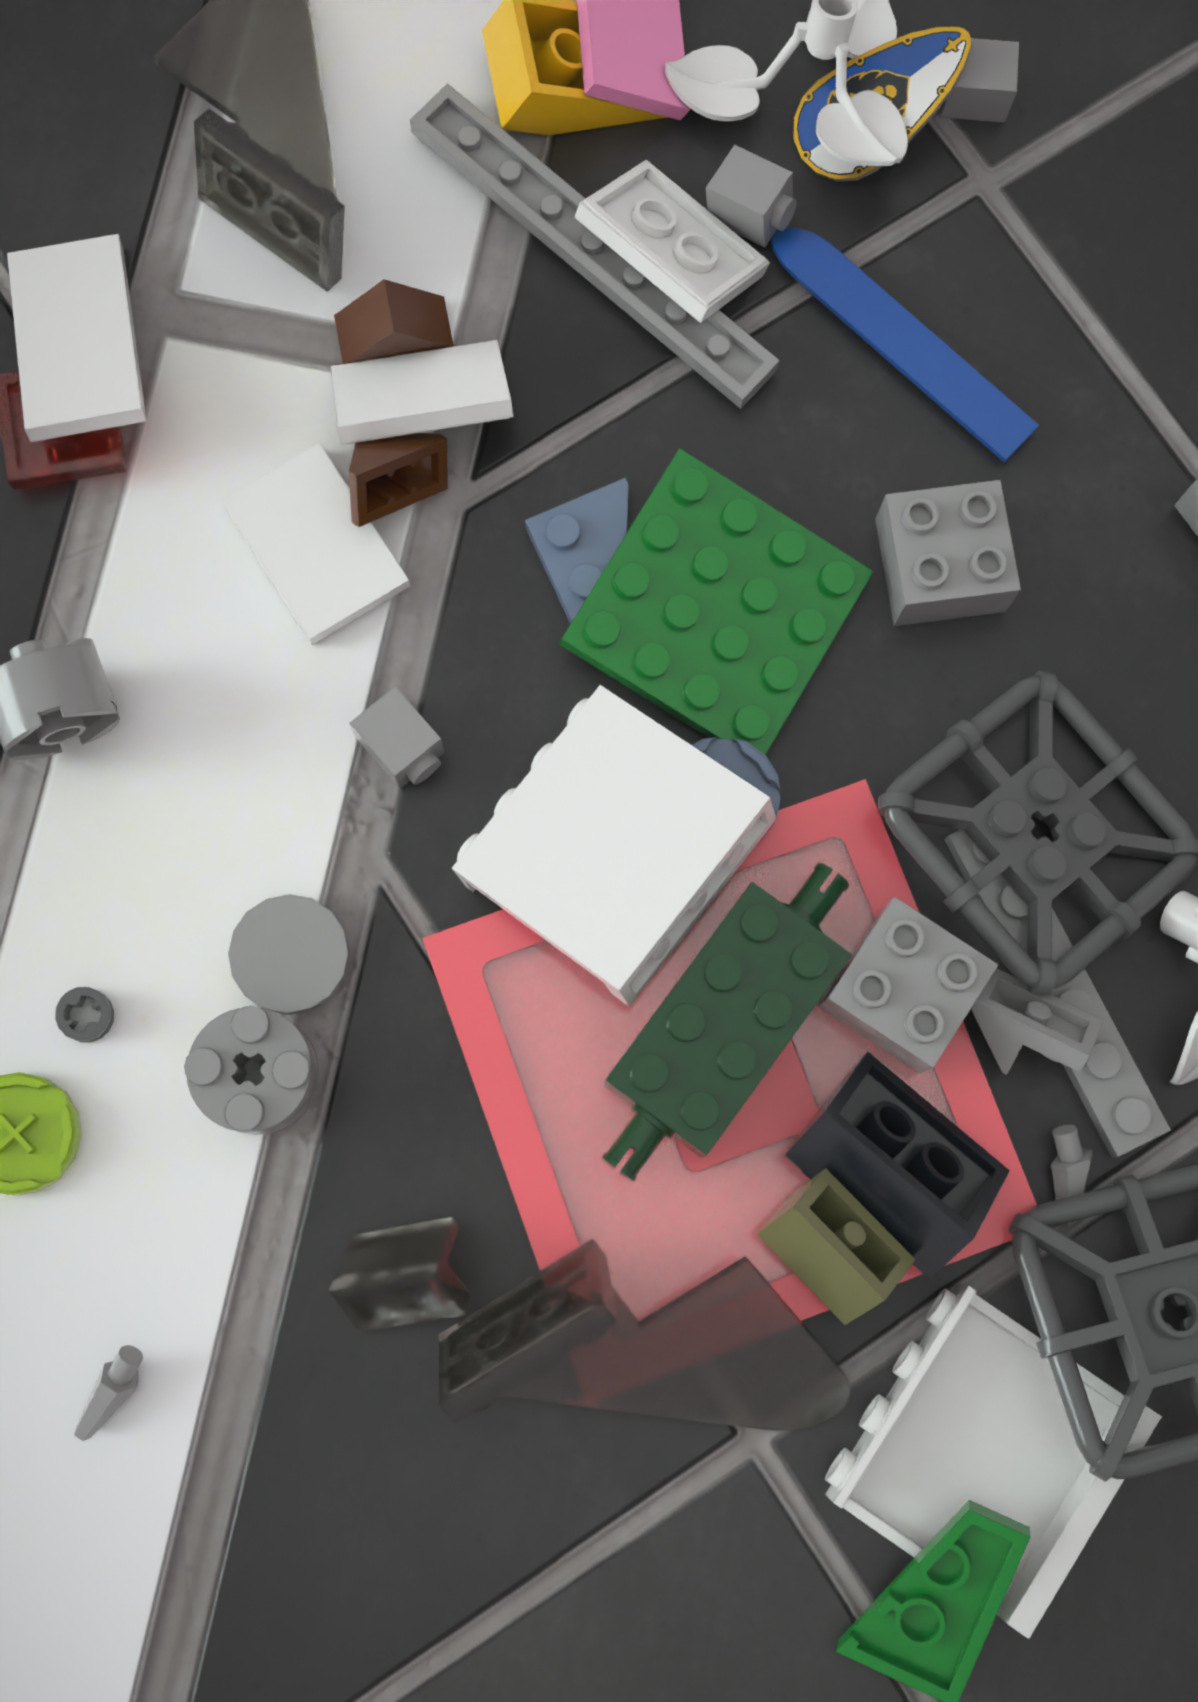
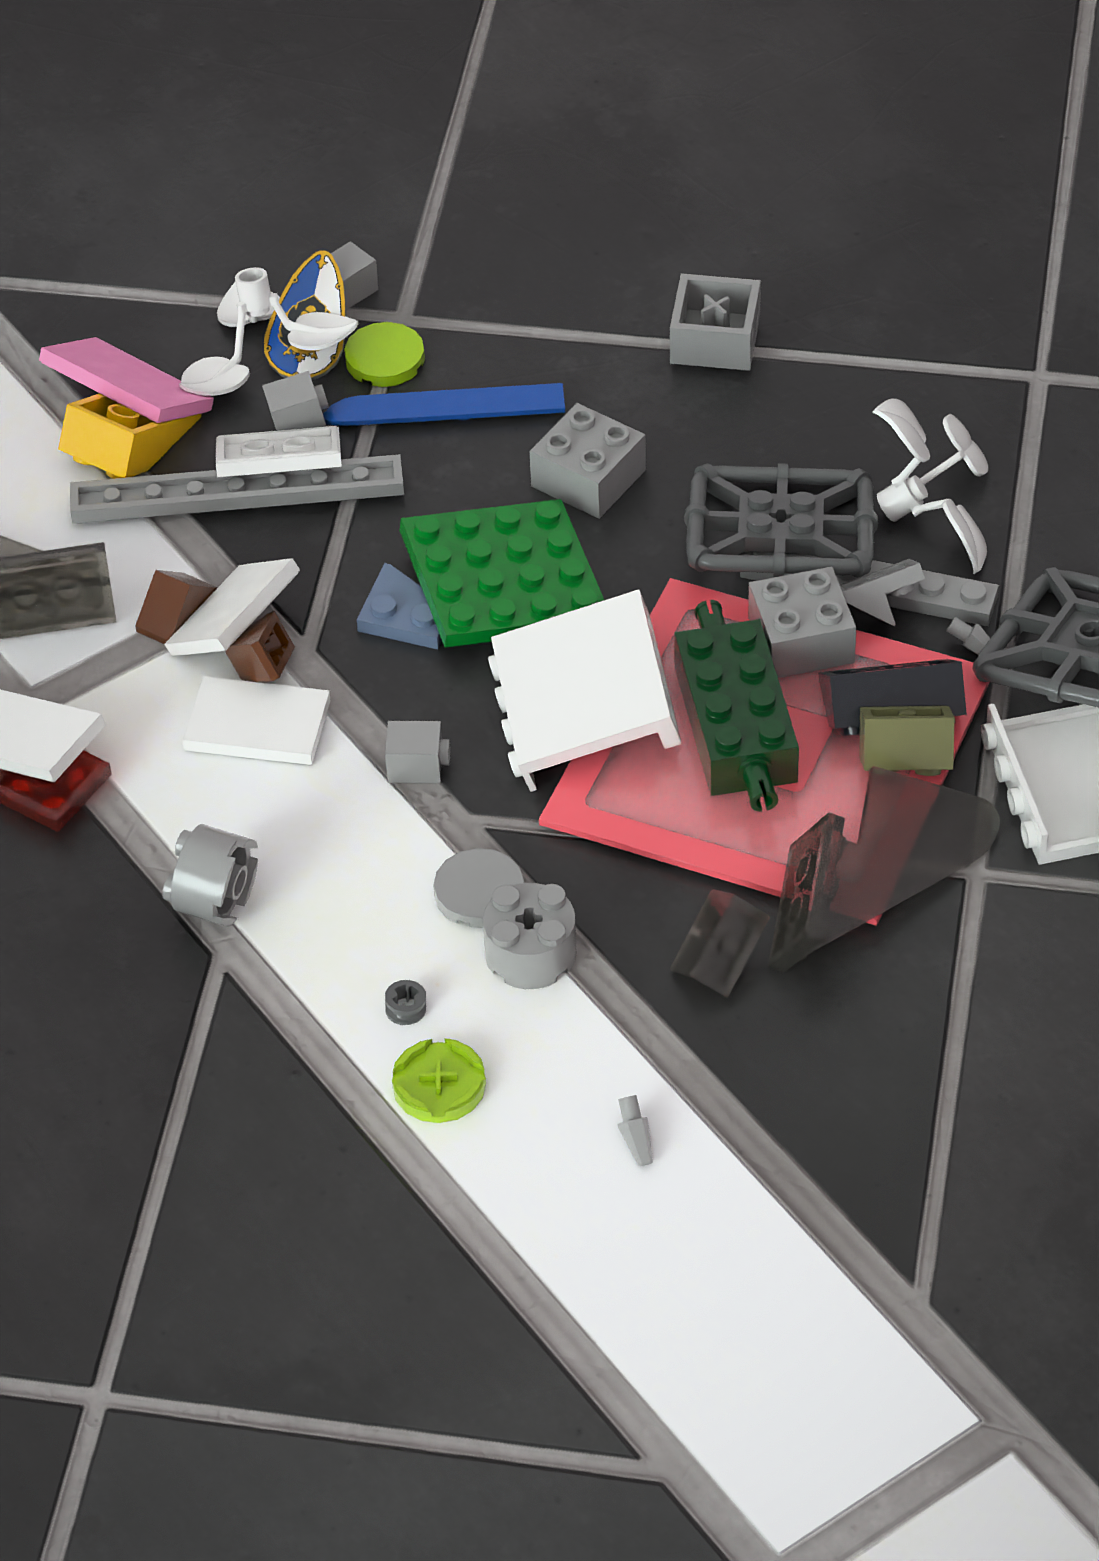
camera: 40 degrees left, 30 degrees down
none -> lime tile [344,322,425,387]

